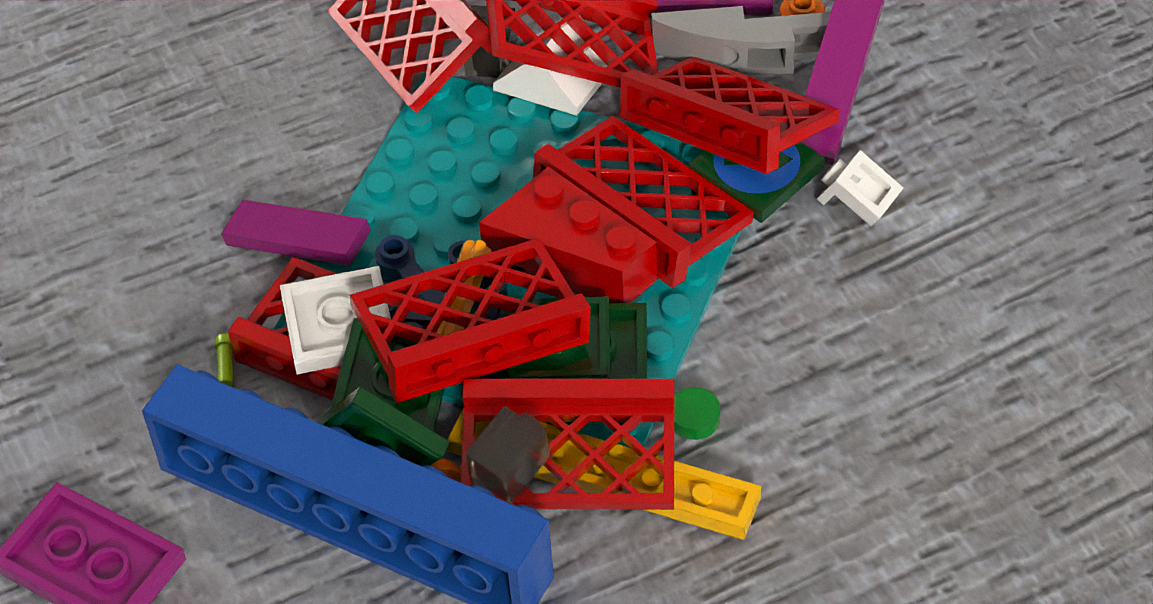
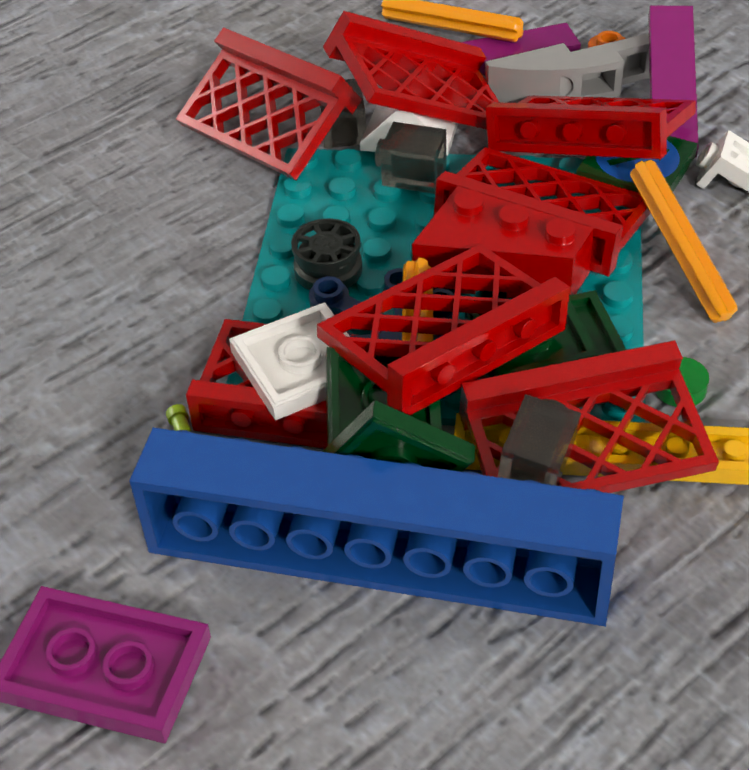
camera: 15 degrees left, 5 degrees down
magenta tile [221,200,371,266] -> none
none -> pearl dark grey wheel [291,218,362,290]
none -> clear smoke brick [375,122,447,194]
none -> light orange axle [630,160,738,323]

